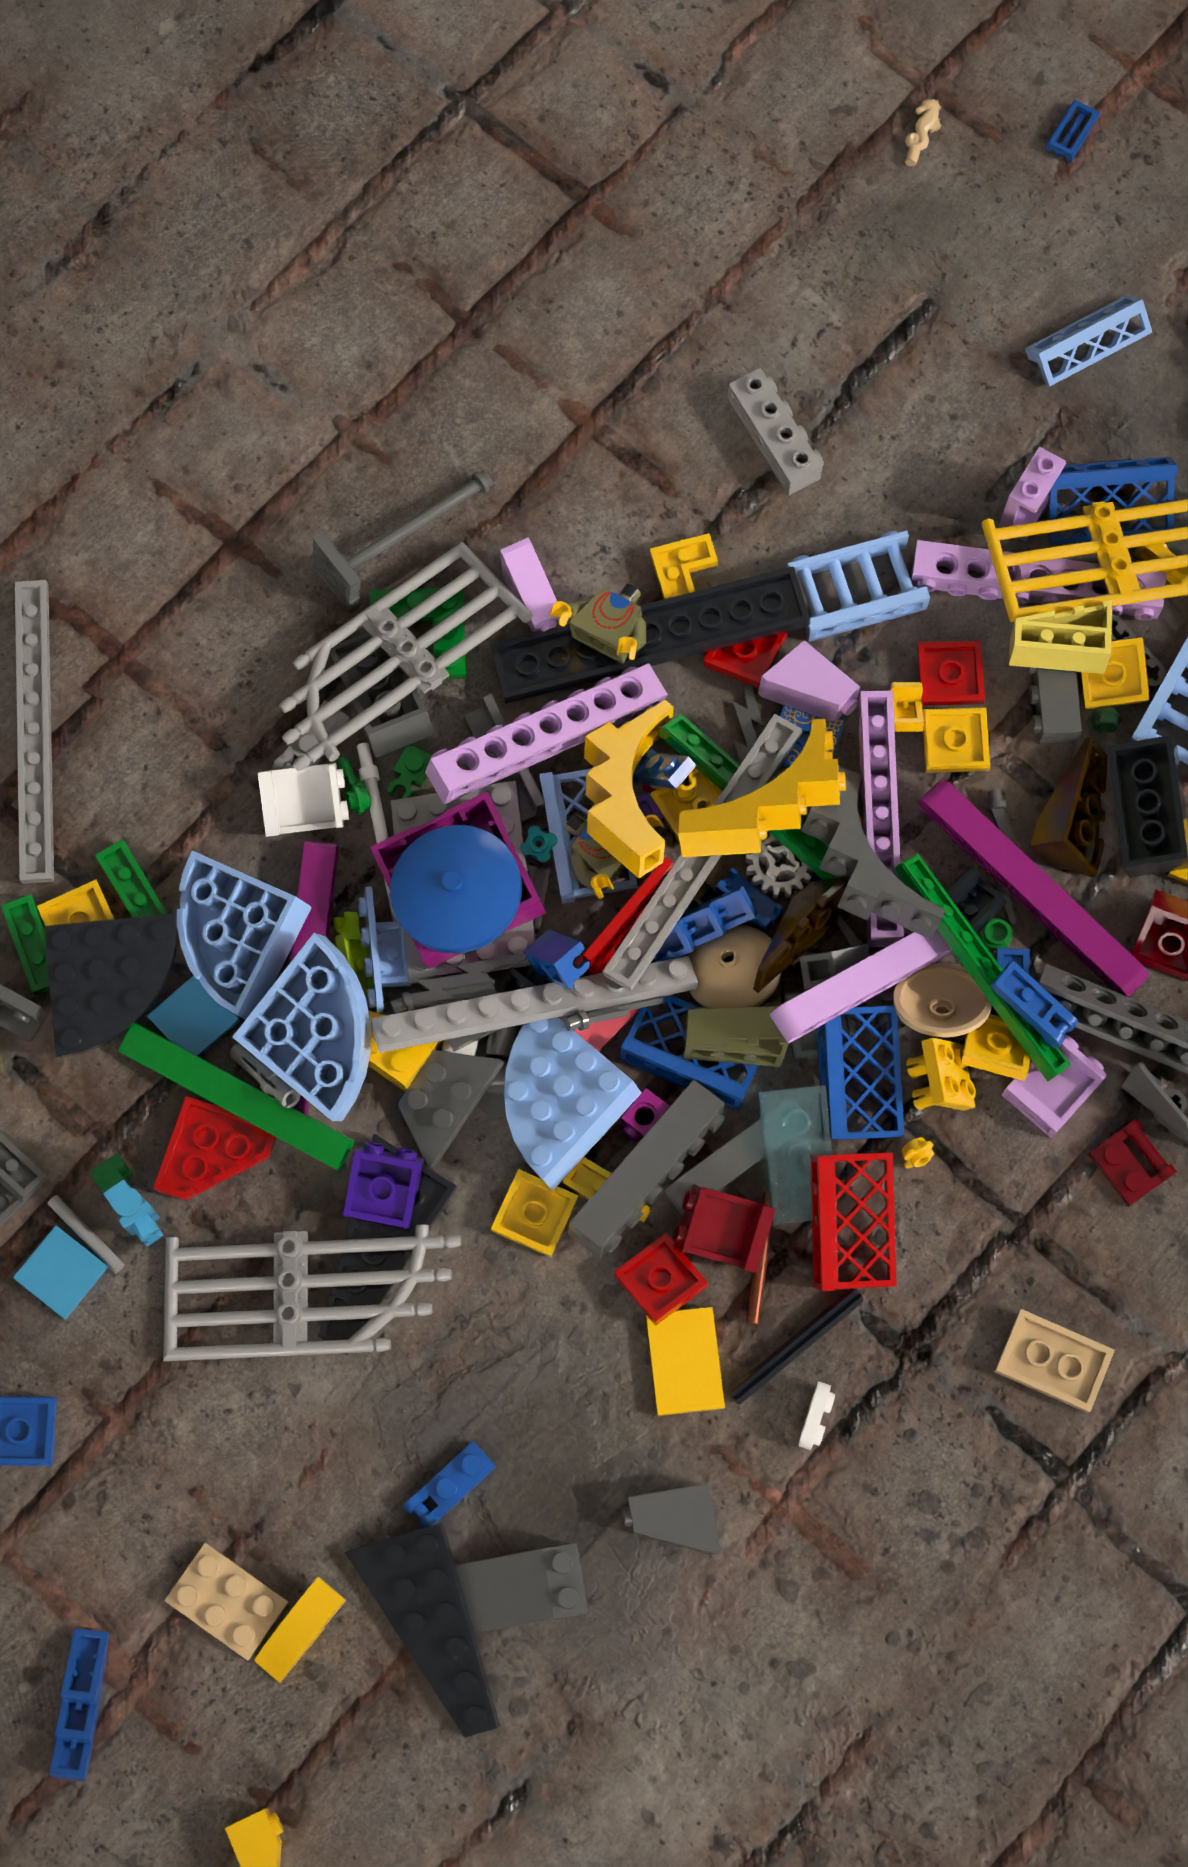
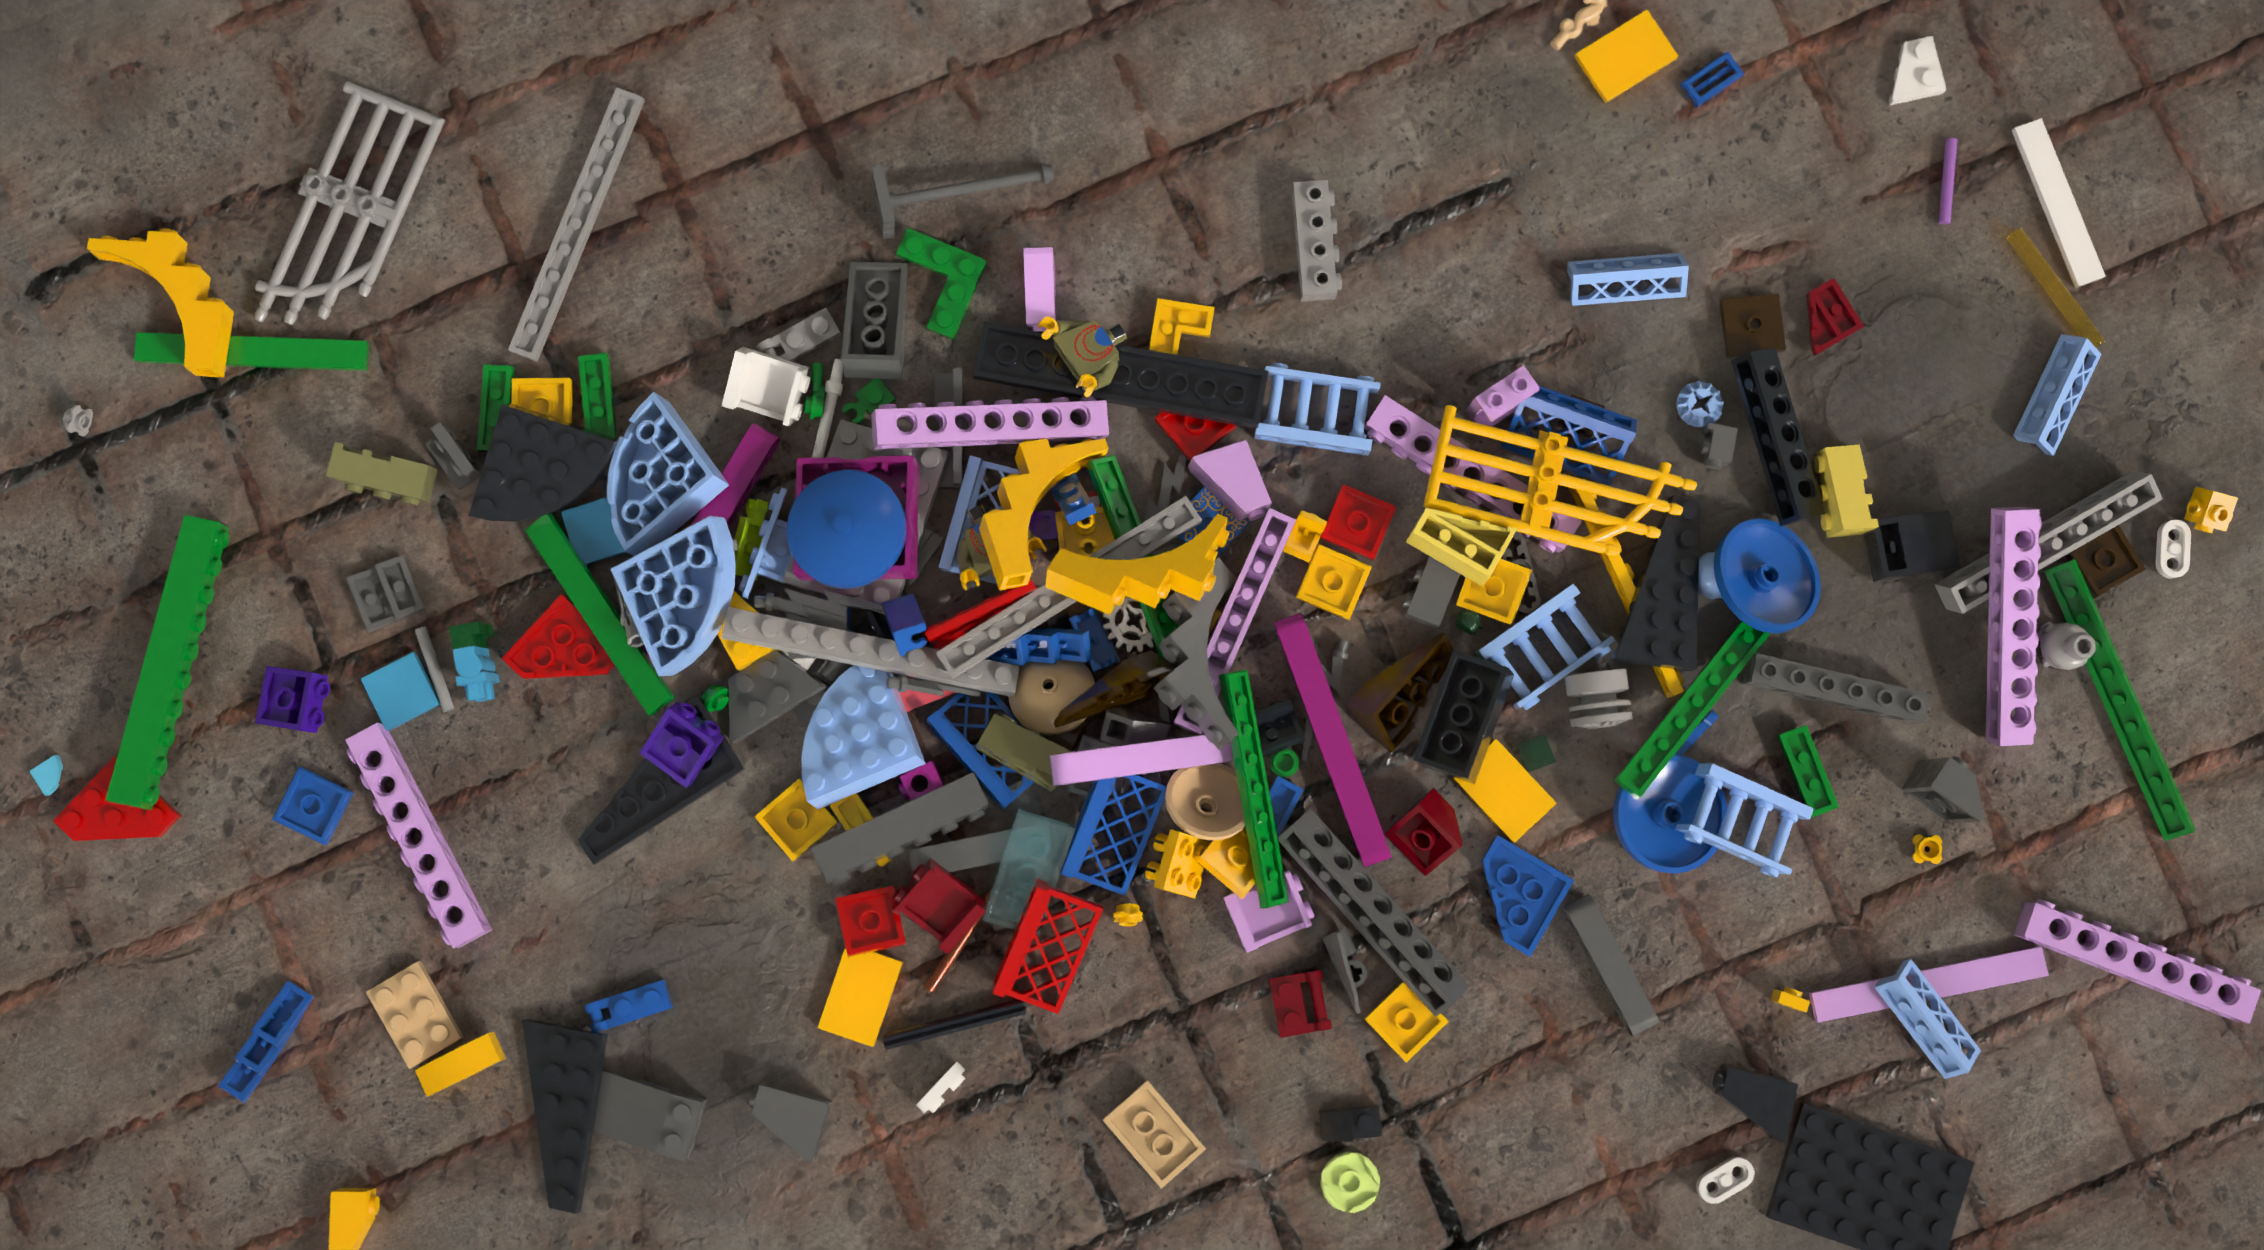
camera: 25 degrees right, 10 degrees up
light grey piece [163,1225,462,1361] -> none
light grey piece [279,541,533,771] -> none
teal plate [520,826,558,863] -> none
blue plate [989,960,1078,1048] -> none
none -> lavender brick [345,723,492,948]
none -> green plate [702,684,729,712]
none -> yellow tile [1574,10,1678,103]

